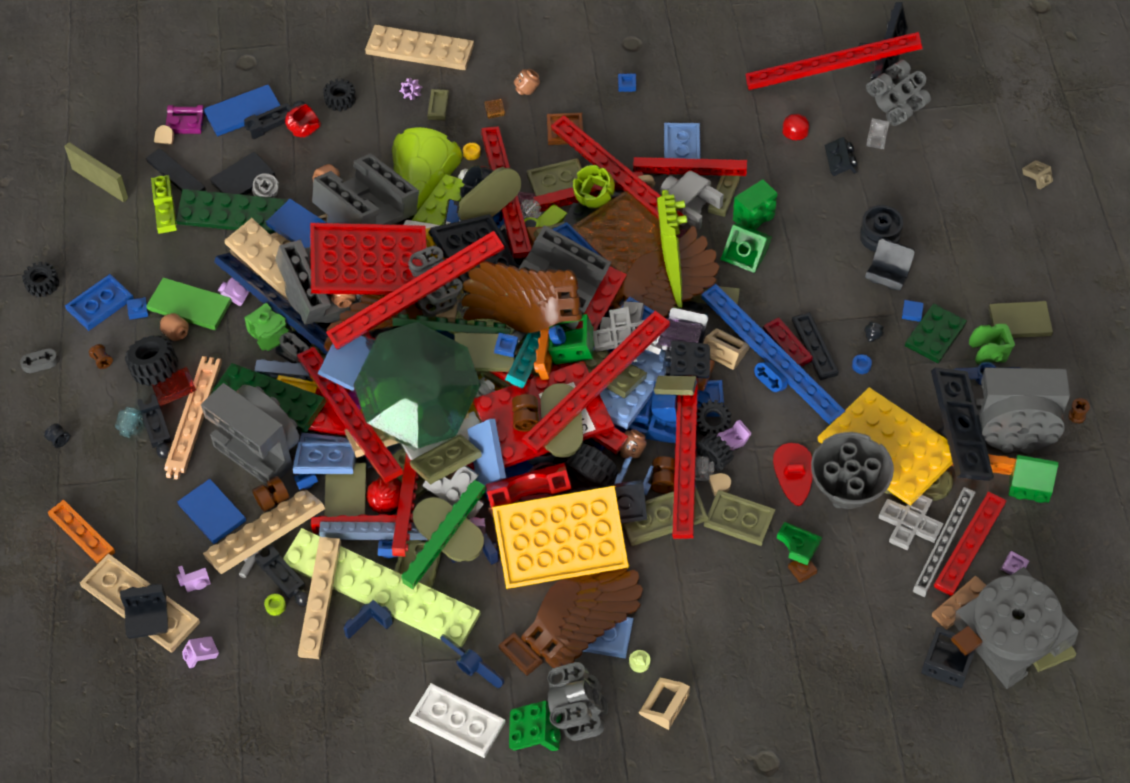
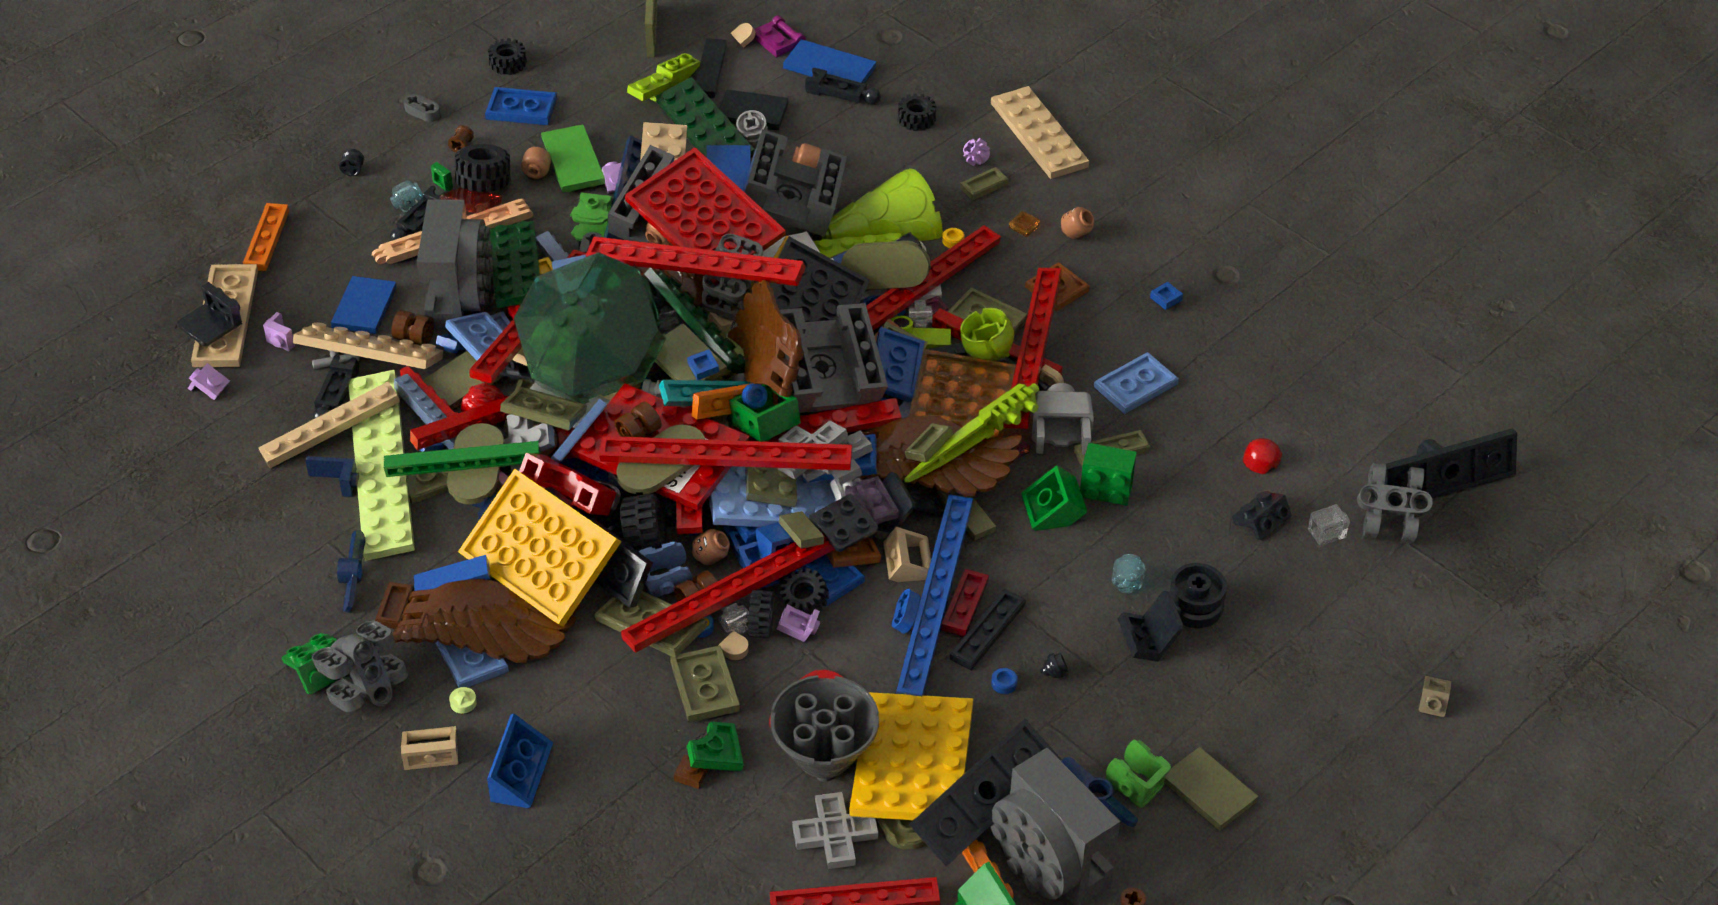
camera: 50 degrees right, 10 degrees down
blue plate [127,297,149,320] -> none
lime tile [264,594,286,616] -> none
red hair [285,104,321,137] -> none
white tile [409,683,506,758] -> none
red piece [633,157,747,176] -> none
red plate [746,32,922,90] -> none
blue tile [902,300,923,322] -> none
dark green plate [905,303,967,364] -> none
light grey piece [913,487,975,597] -> none
none -> blue tile [414,555,491,591]
none -> green tile [431,162,453,191]
none -> blue slope [487,713,553,808]
none -> olive tile [905,423,953,462]
none -> clear light blue head [1111,554,1146,593]

